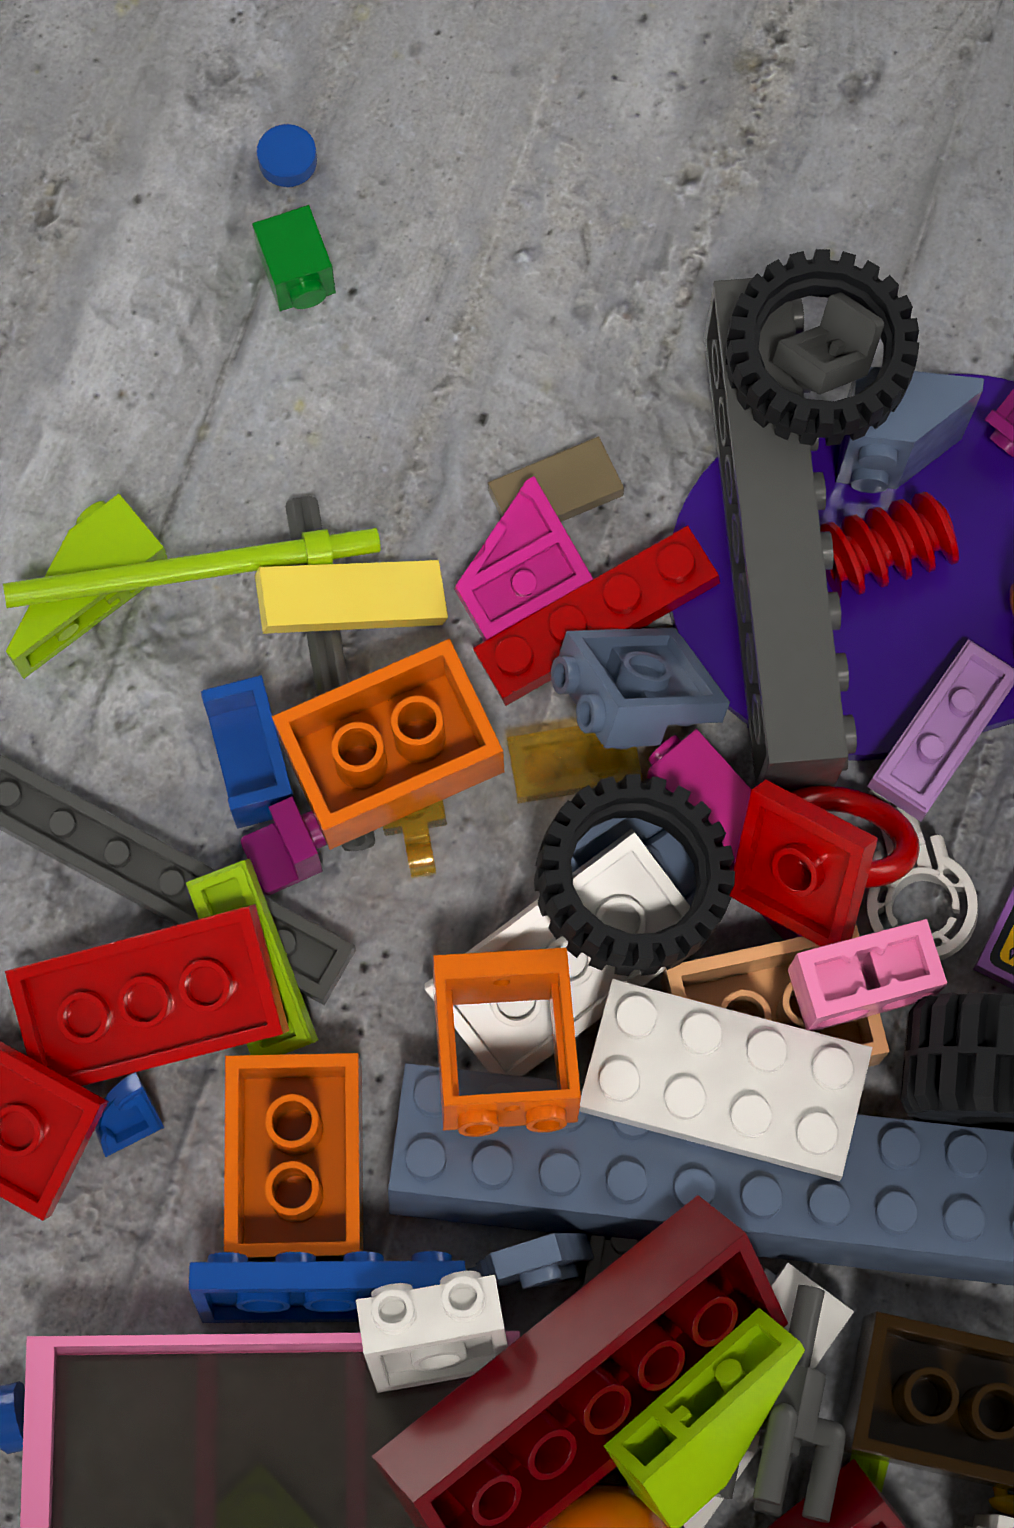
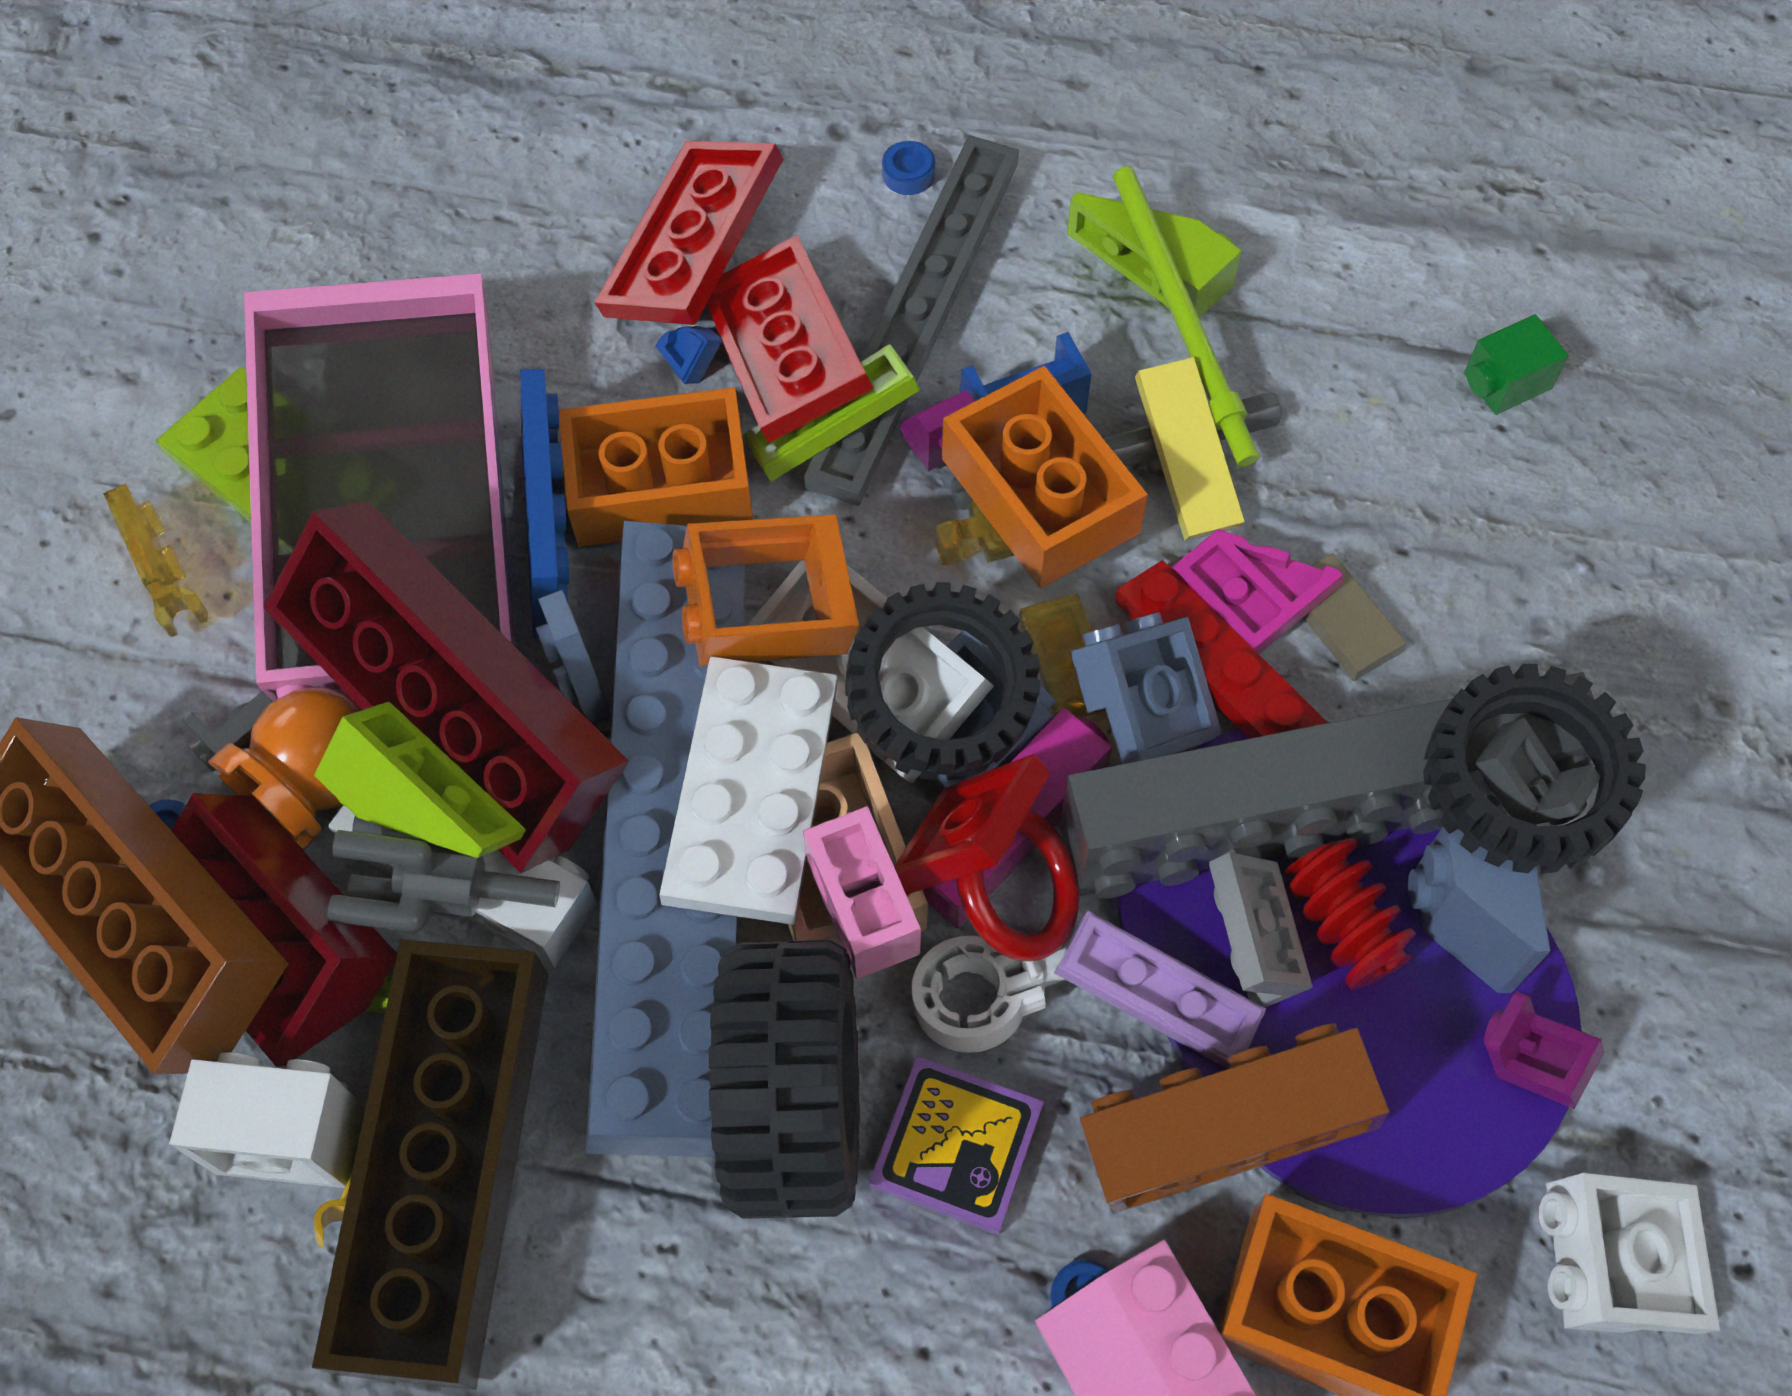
camera: 85 degrees right, 10 degrees down
blue tile [257,124,317,187] -> none
white plate [356,1271,508,1393] -> none
none -> light grey bracket [1209,852,1313,1008]

